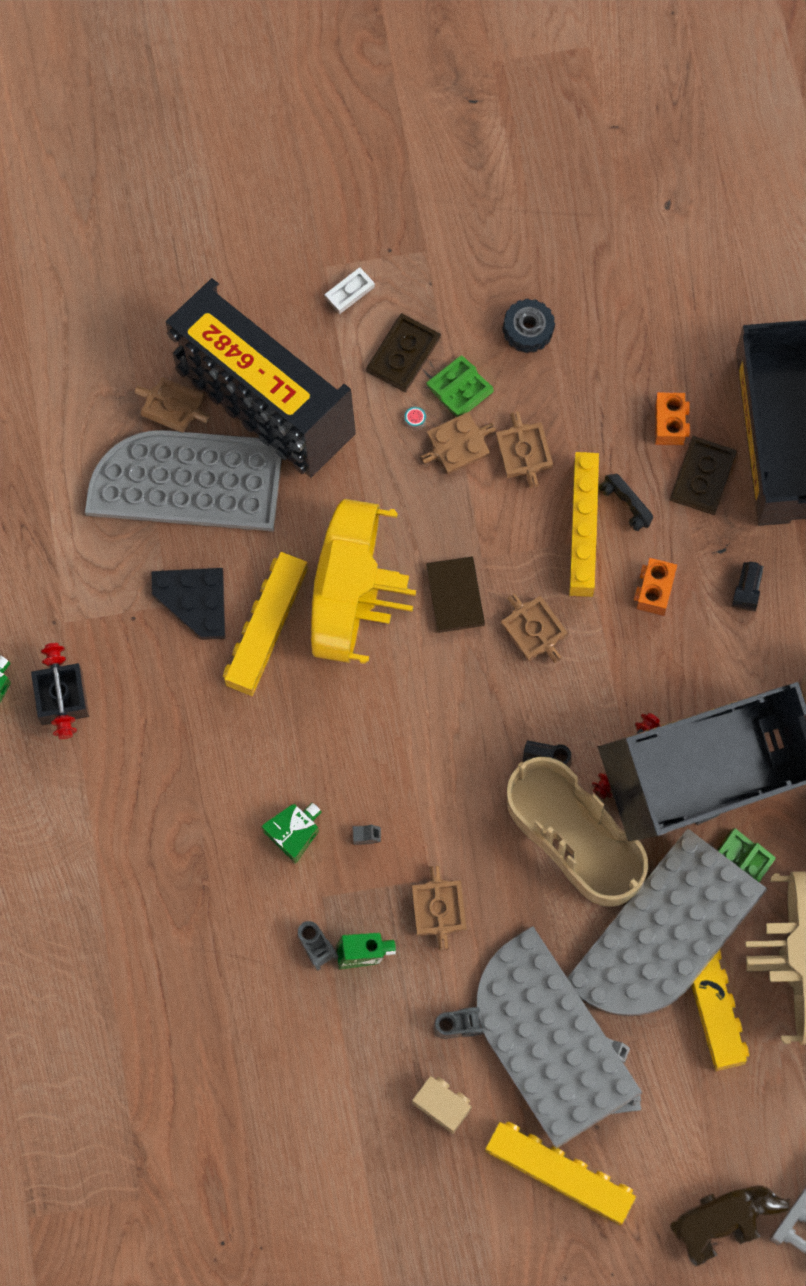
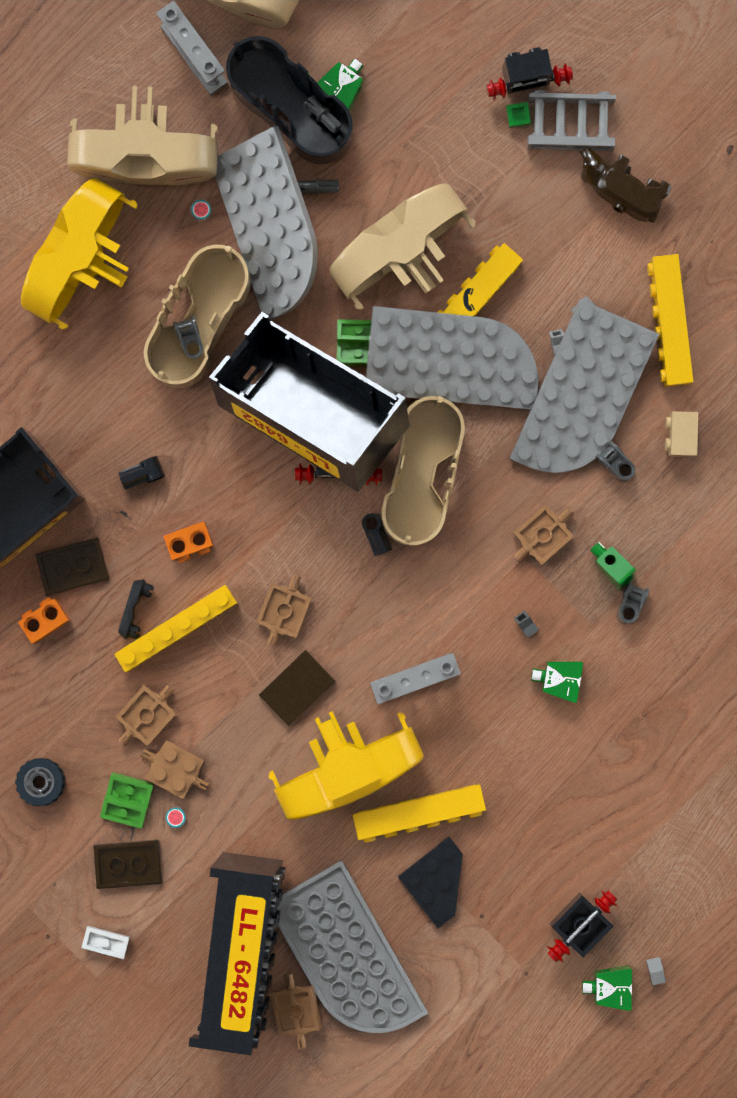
camera: 130 degrees left, 15 degrees up
none -> light grey fence [370,653,461,704]

